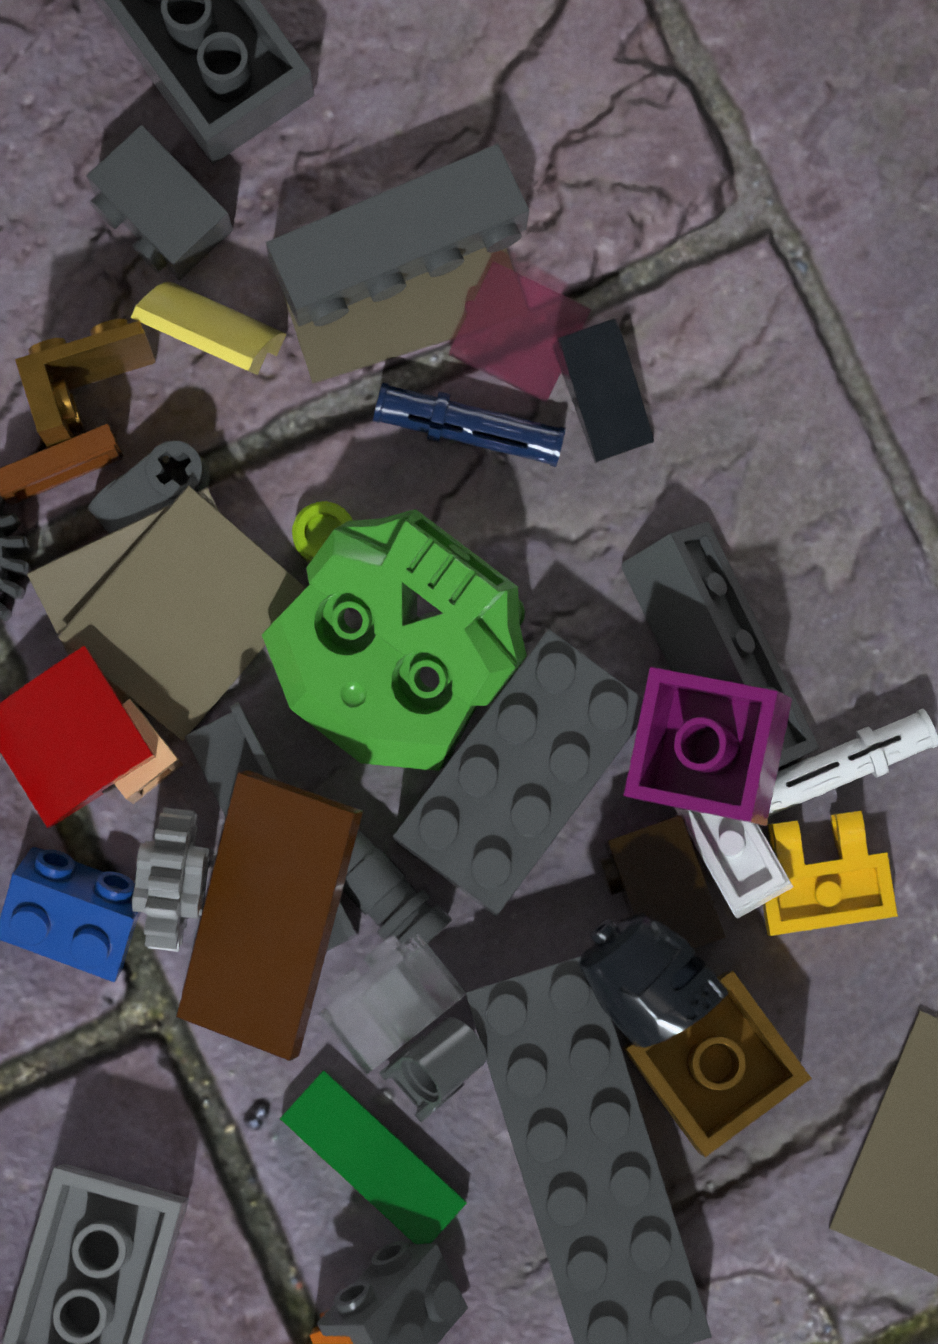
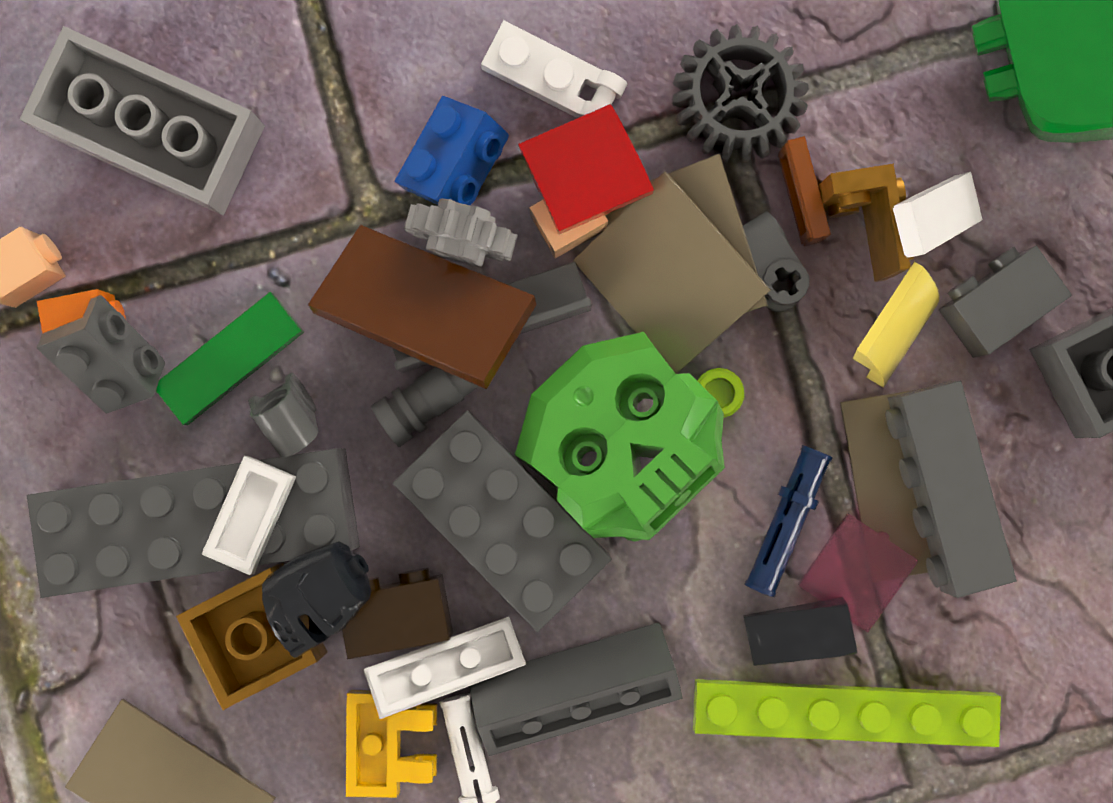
camera: 100 degrees right, 5 degrees up
clear brick [318,932,467,1075] -> none
magenta brick [623,667,792,826] -> none
none -> white tile [202,456,296,575]
none -> lime plate [693,679,1001,747]
none -> white tile [893,172,983,258]

